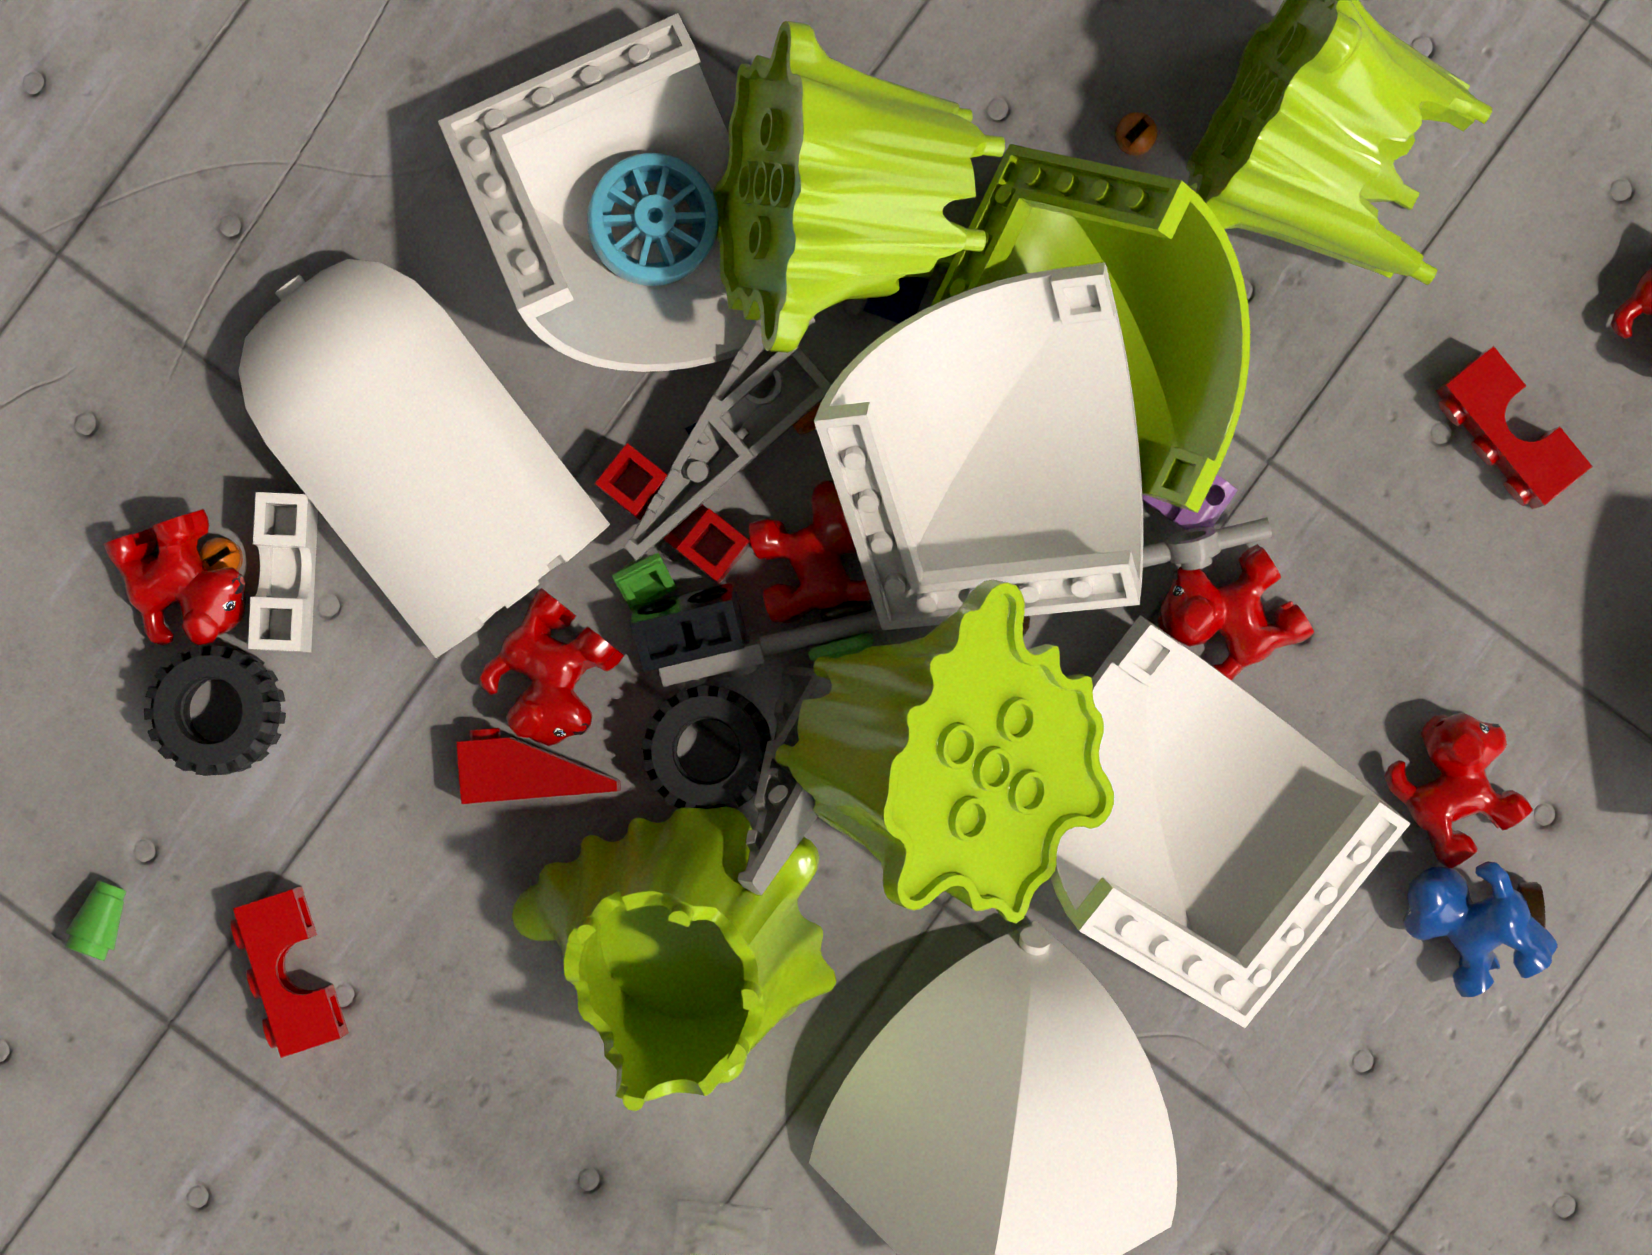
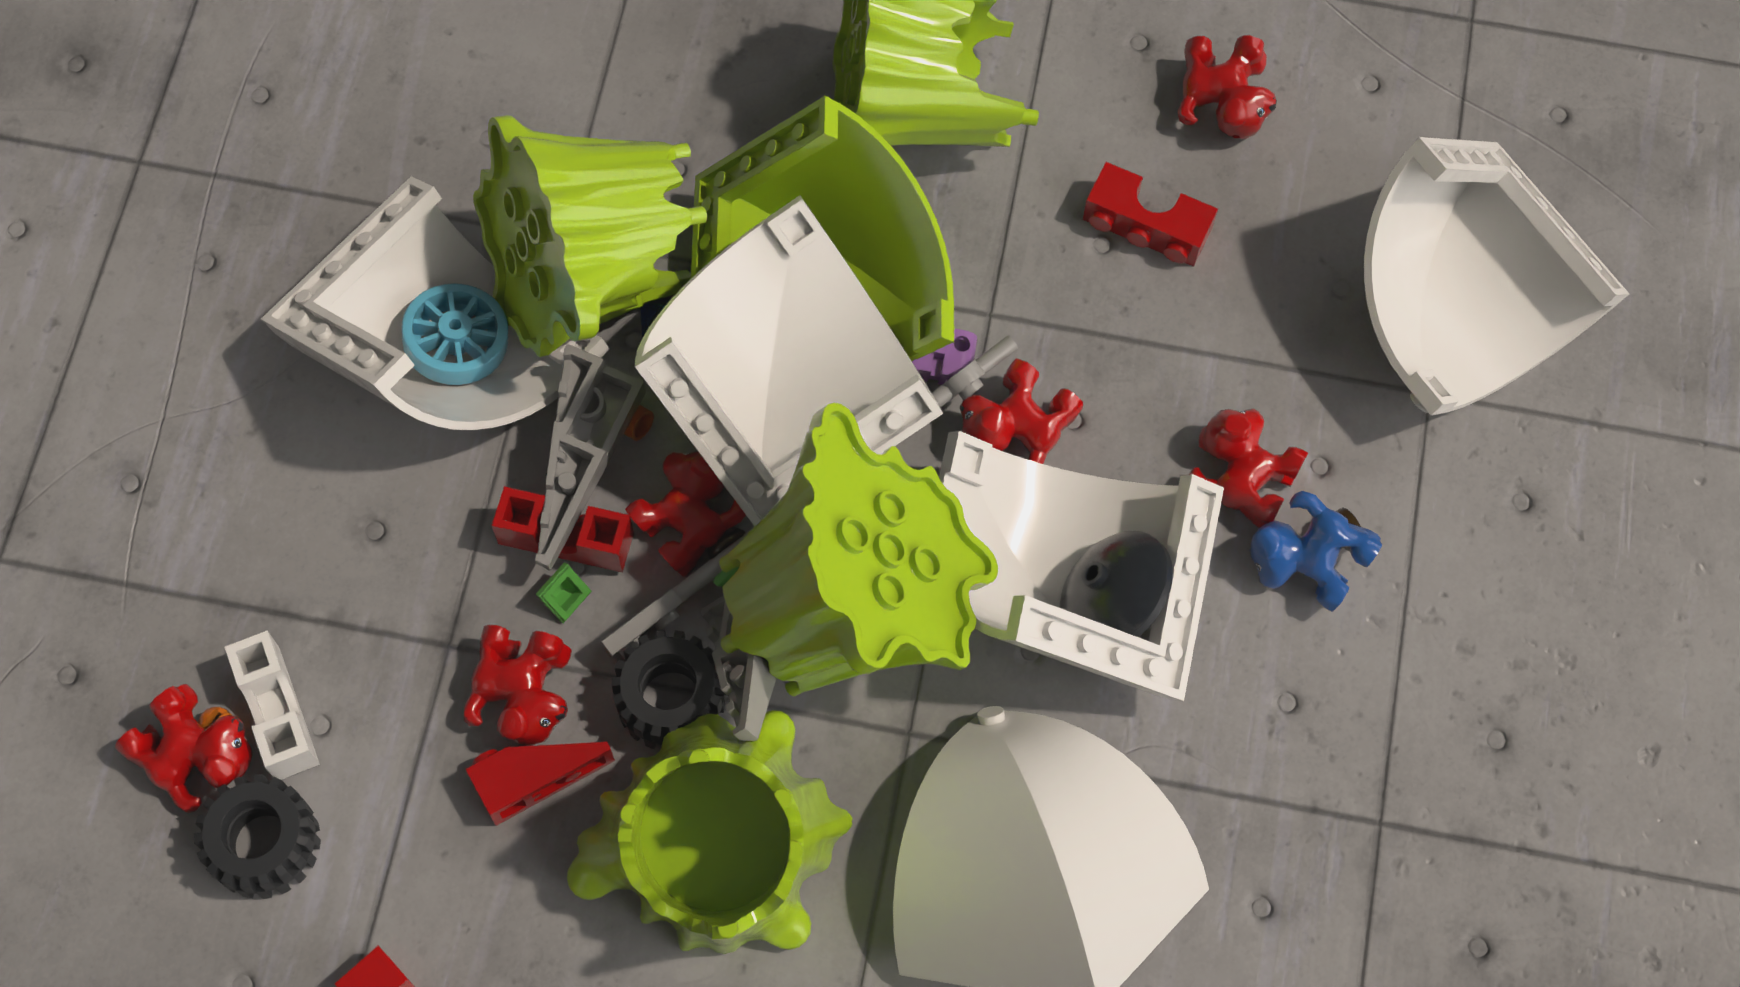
camera: 30 degrees left, 20 degrees down
white panel [238,259,610,658] -> none
black brick [630,582,746,672] -> none
none -> black dish [1059,531,1173,637]

